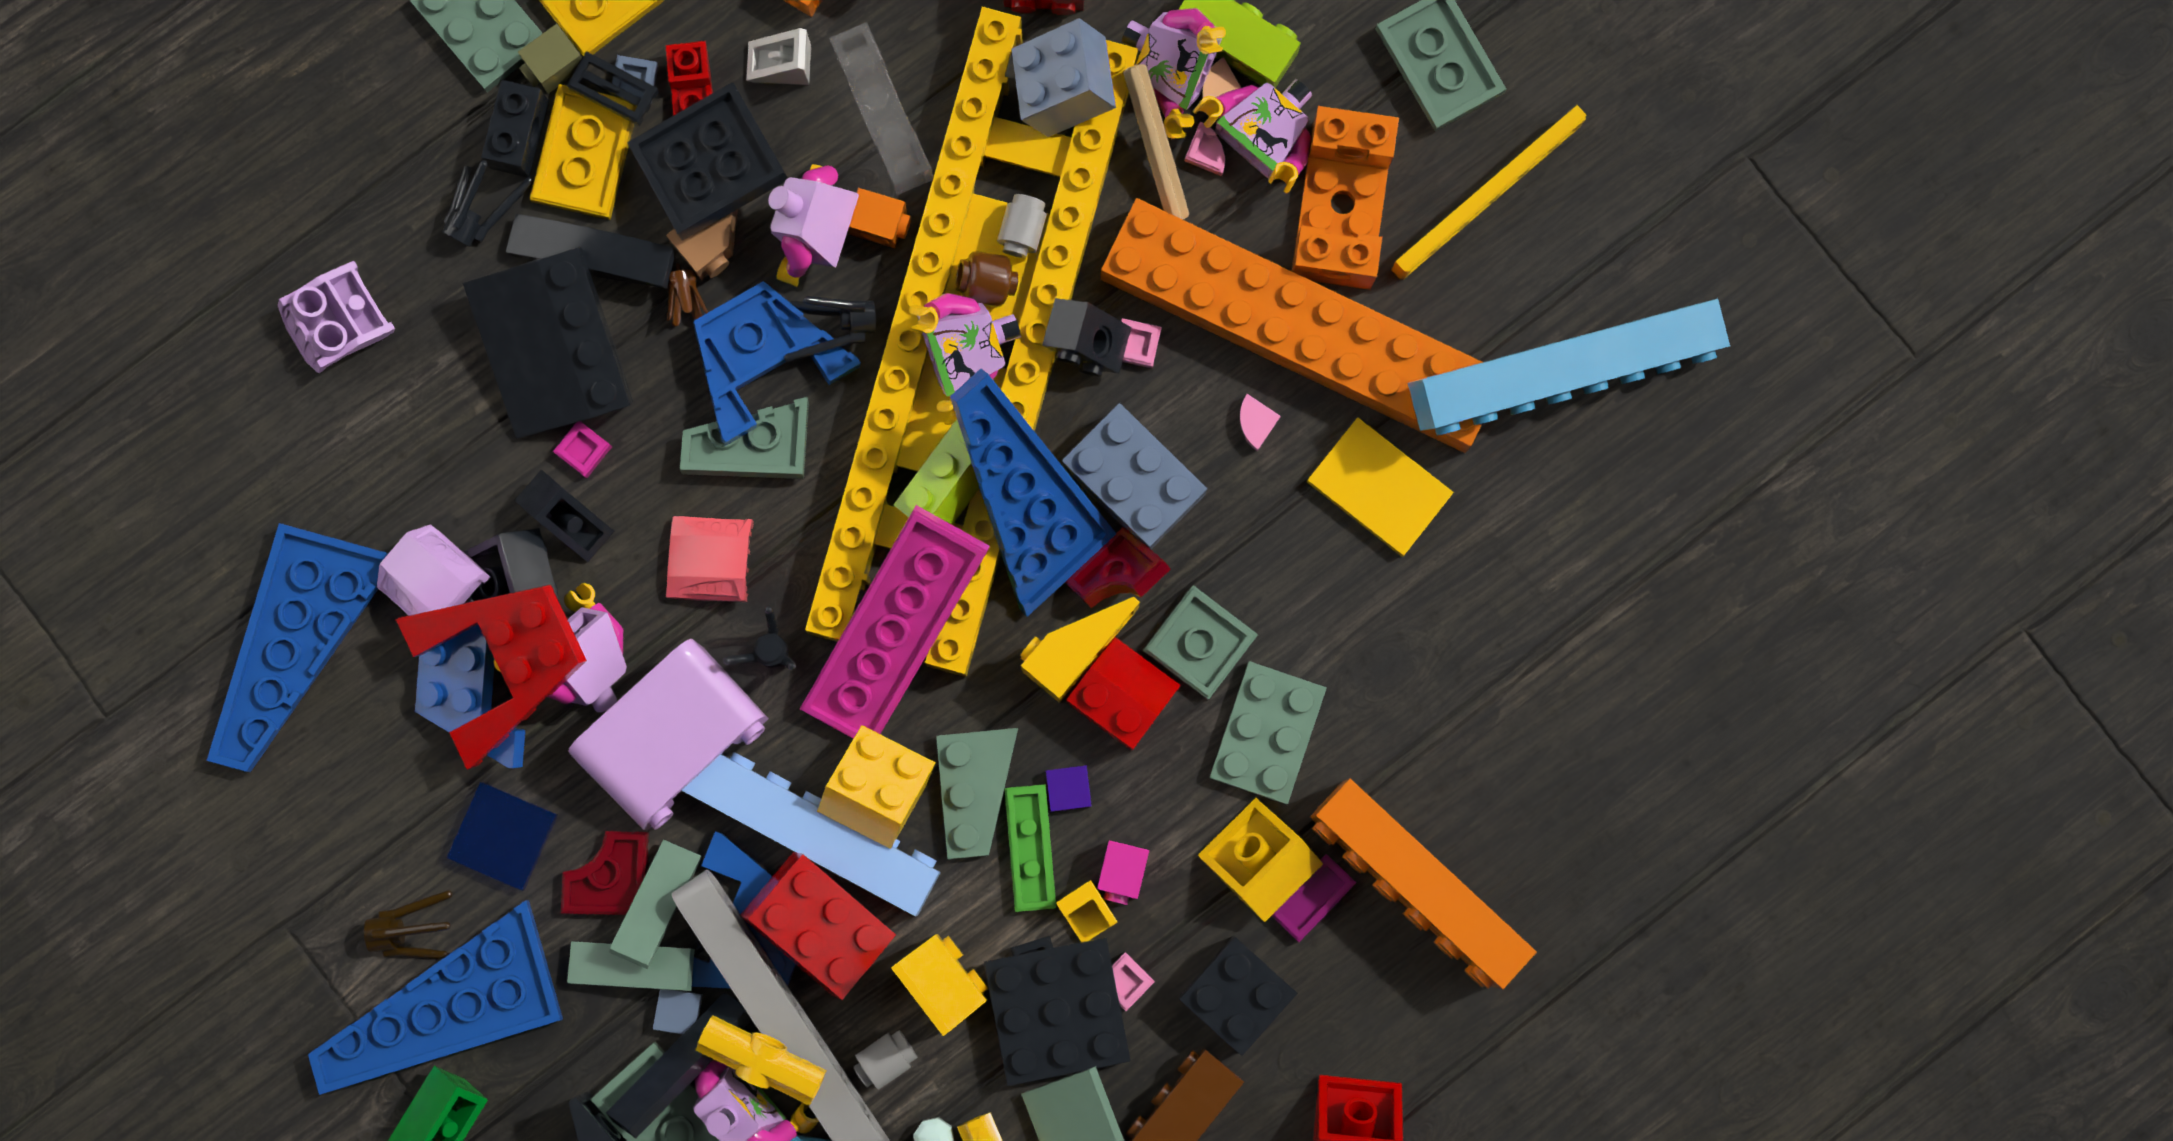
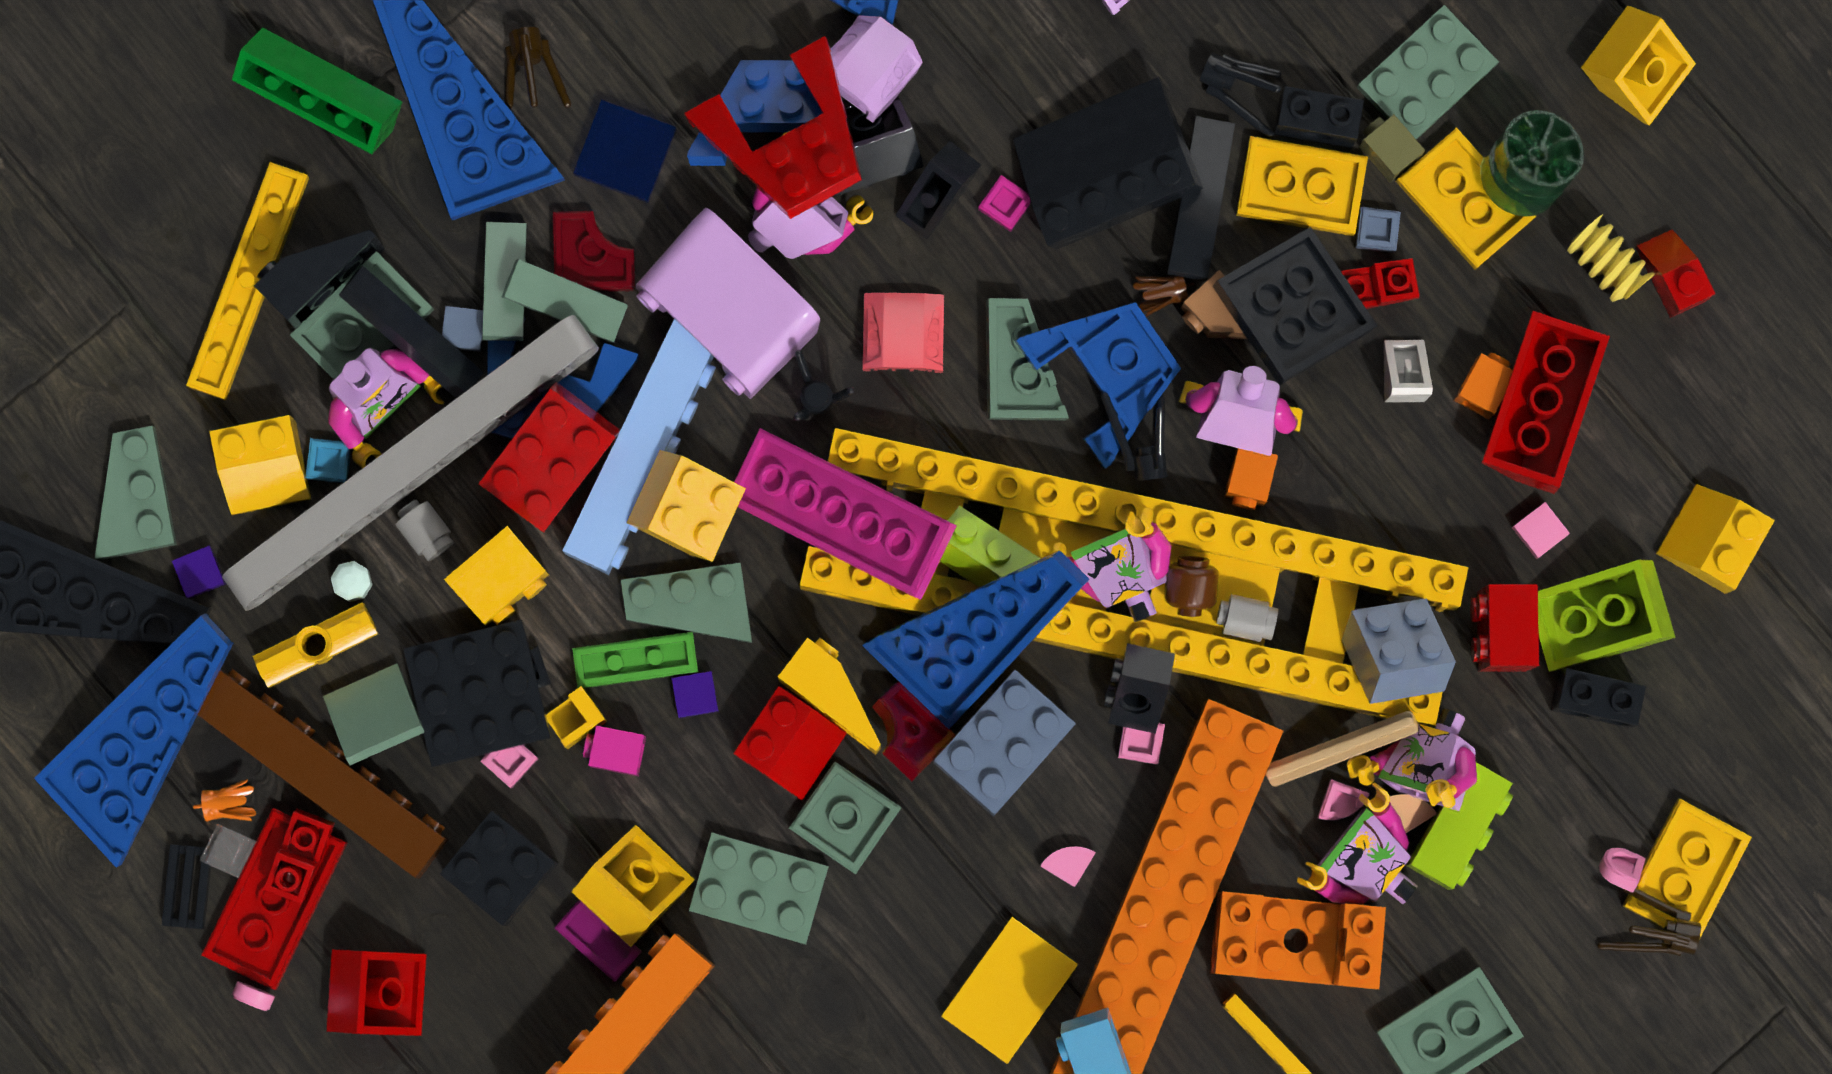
camera: 85 degrees right, 0 degrees up
black tile [567,51,659,126] -> none
yellow piece [696,1015,827,1106] -> none
clear arch [830,22,933,195] -> none

